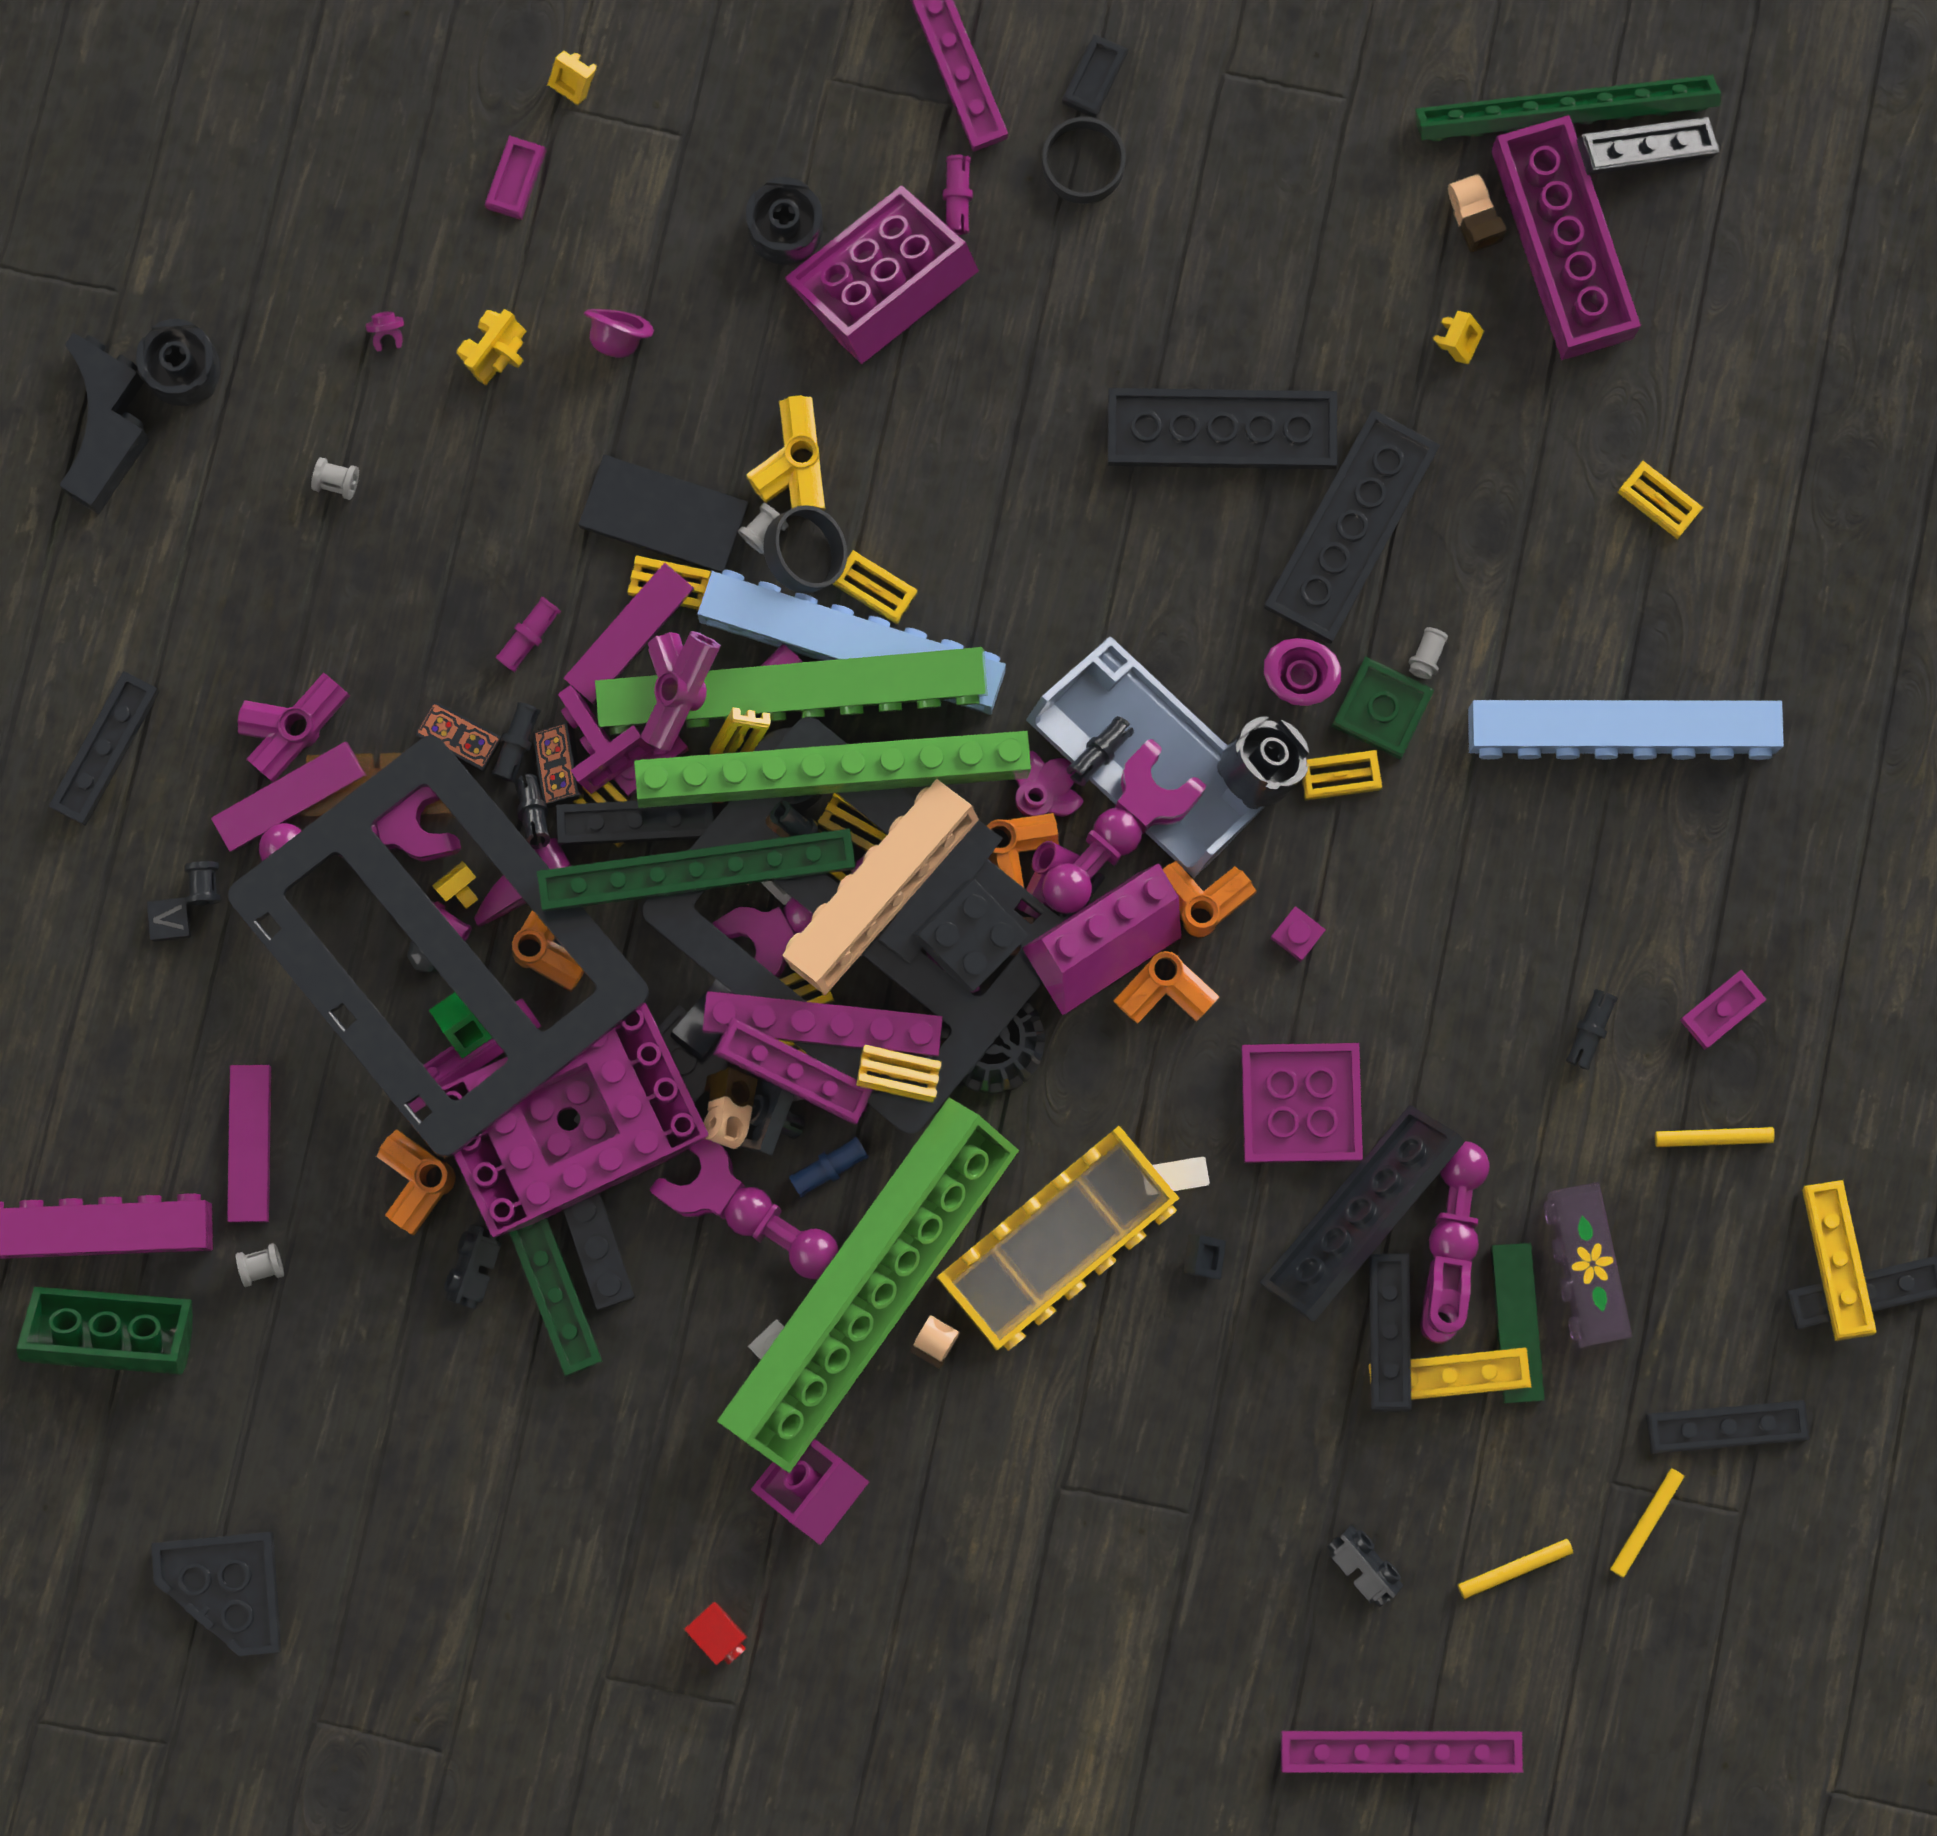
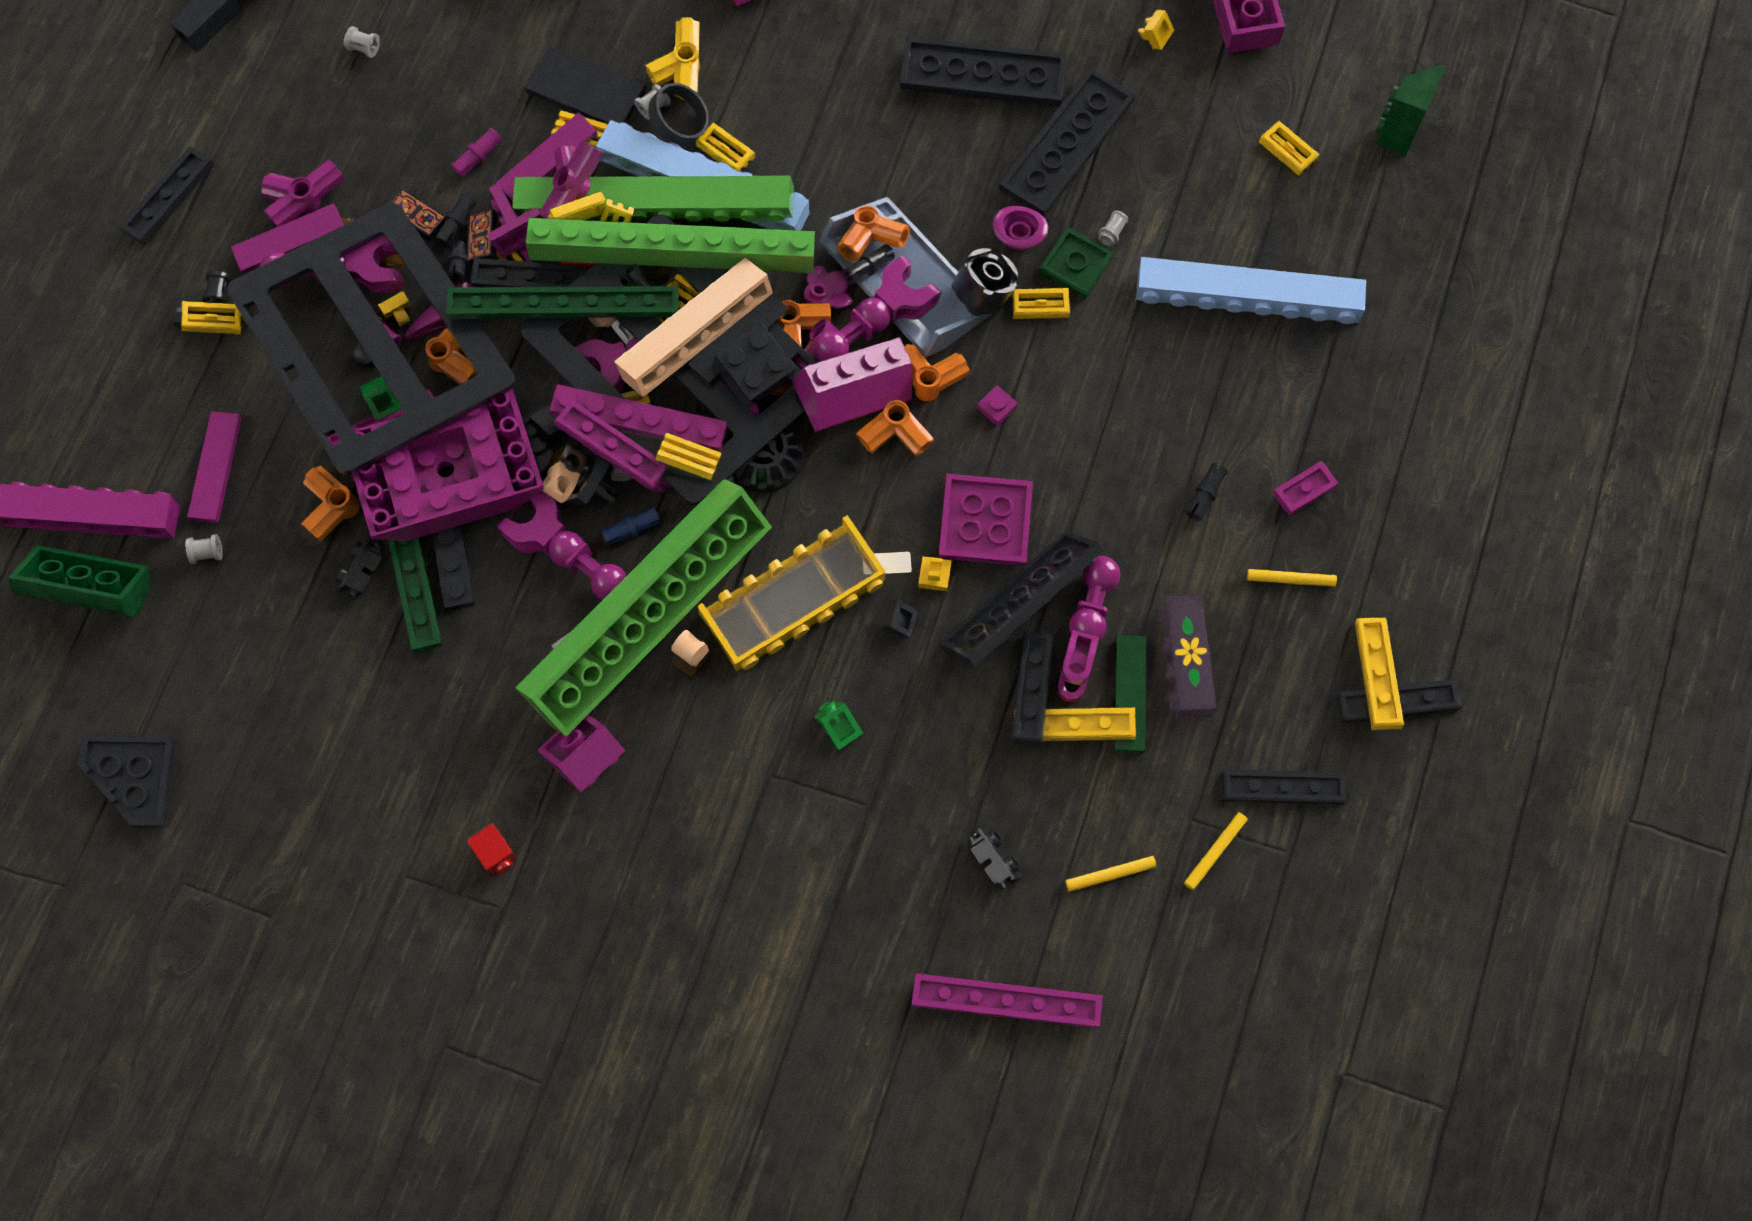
camera: 10 degrees right, 10 degrees down
none -> yellow tile [181,301,241,334]
none -> yellow tile [548,192,606,221]
none -> green bracket [814,700,864,750]
none -> orange piece [837,206,910,262]
none -> yellow tile [918,556,952,591]
none -> dark green slope [1375,65,1446,156]

